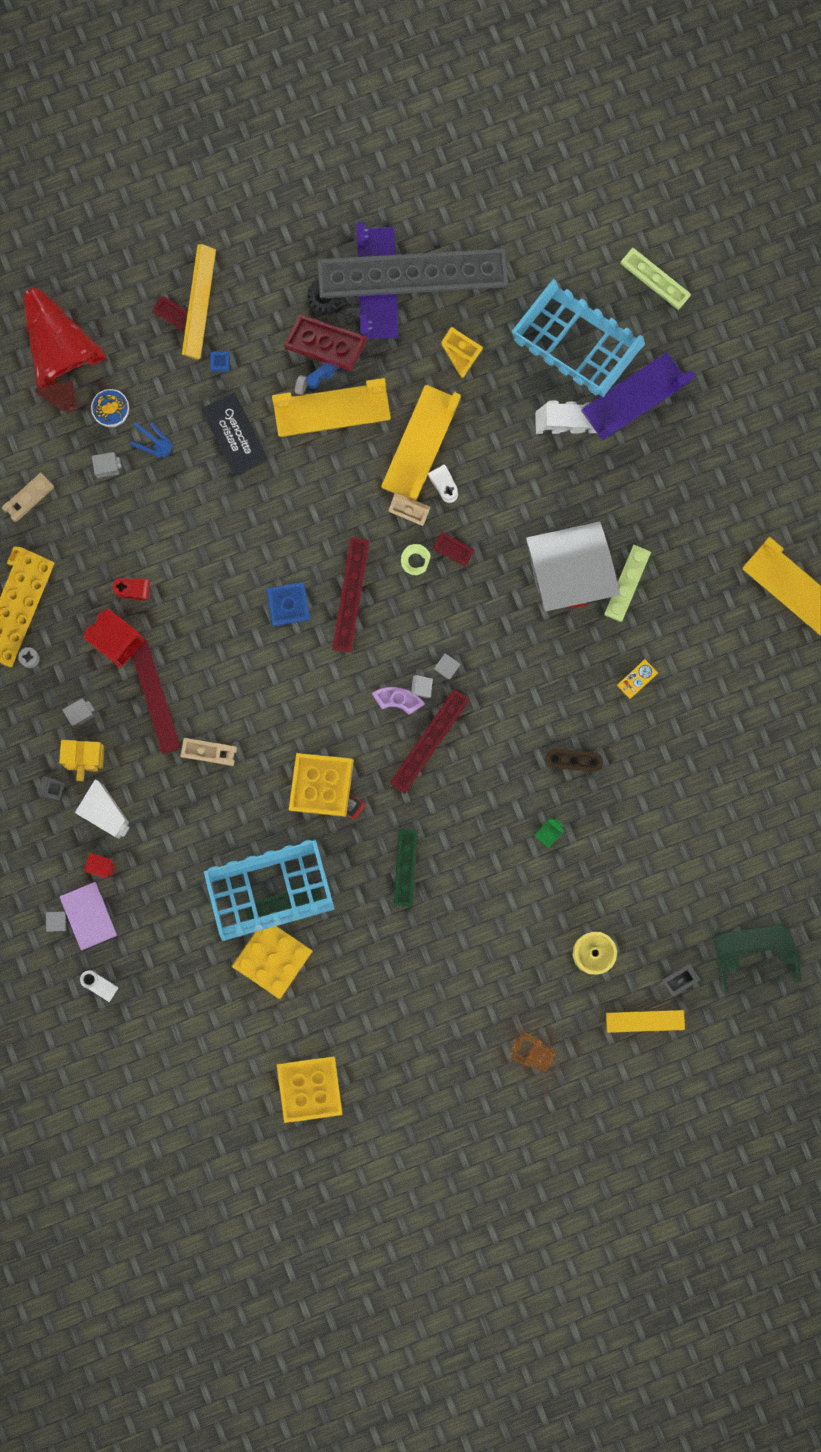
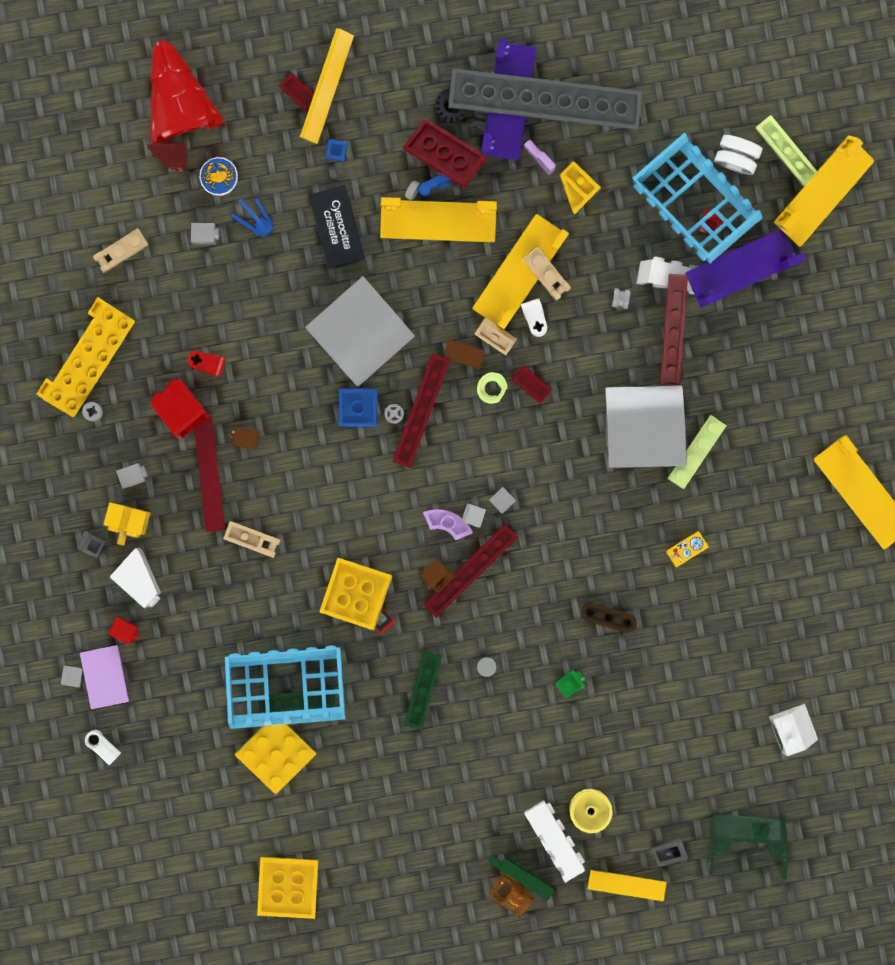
camera: 15 degrees right, 5 degrees up
none -> reddish brown brick [230,426,260,450]
none -> light grey slope [305,276,415,387]
none -> light grey wheel [385,404,404,424]
none -> reddish brown brick [420,559,454,593]
none -> reddish brown tile [443,339,485,370]
none -> light grey tile [477,657,496,677]
none -> dark green hinge [489,855,555,900]
none -> tan plate [522,247,571,301]
none -> lavender tile [524,140,555,175]
none -> white wedge [524,800,585,883]
none -> light grey wheel [612,288,630,309]
none -> dark red tile [660,274,688,386]
none -> red slope [699,209,723,235]
none -> white wheel [714,135,763,175]
none -> white slope [769,704,818,756]
none -> yellow bracket [774,135,874,247]

